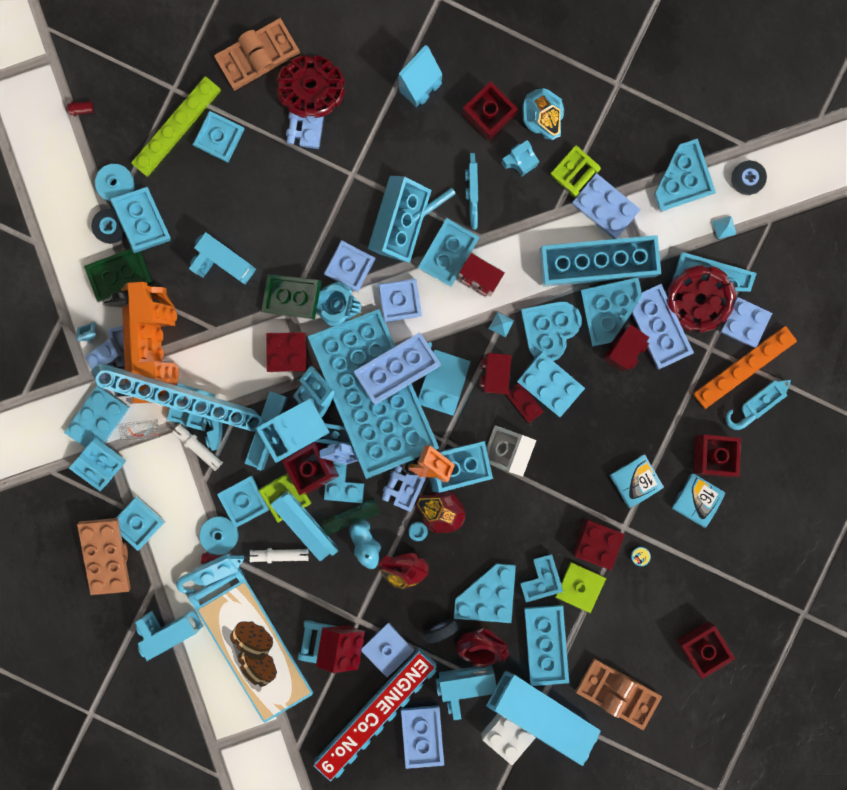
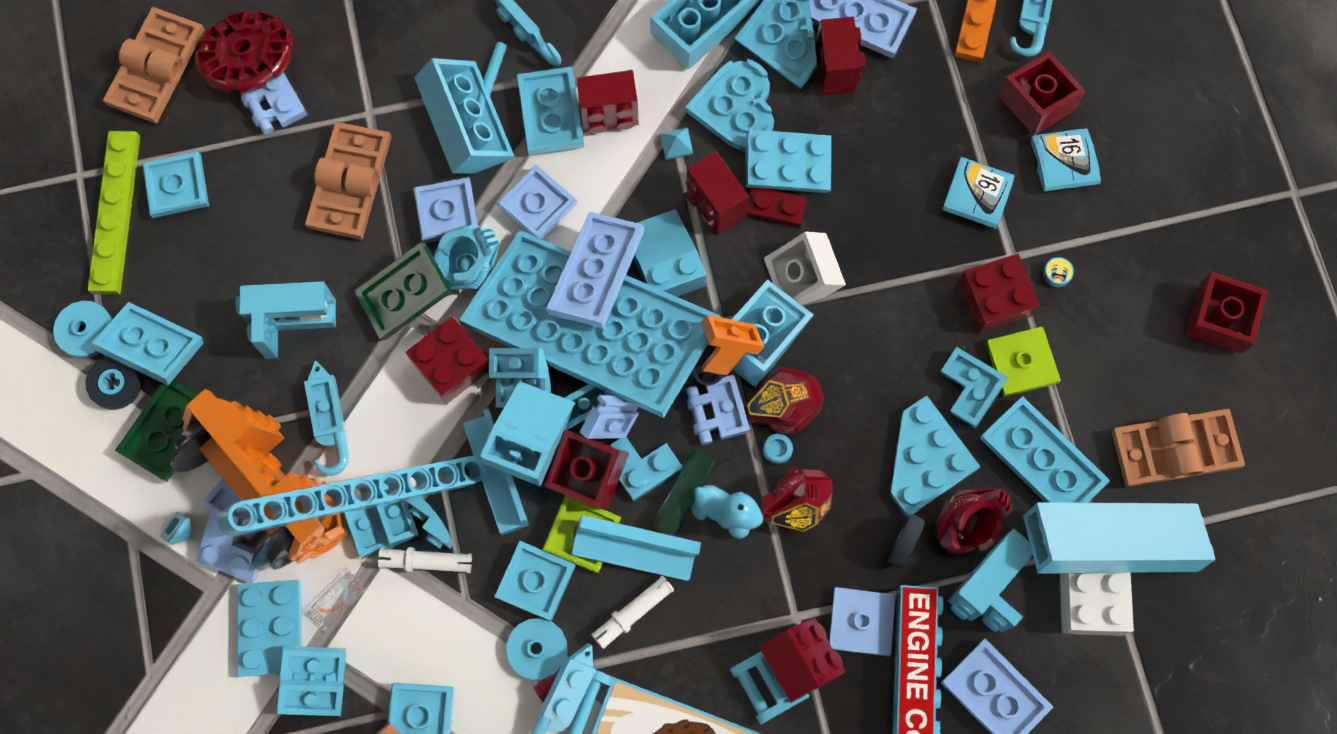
camera: 40 degrees left, 15 degrees down
none -> medium azure plate [304,361,349,476]
none -> nougat plate [305,122,392,240]

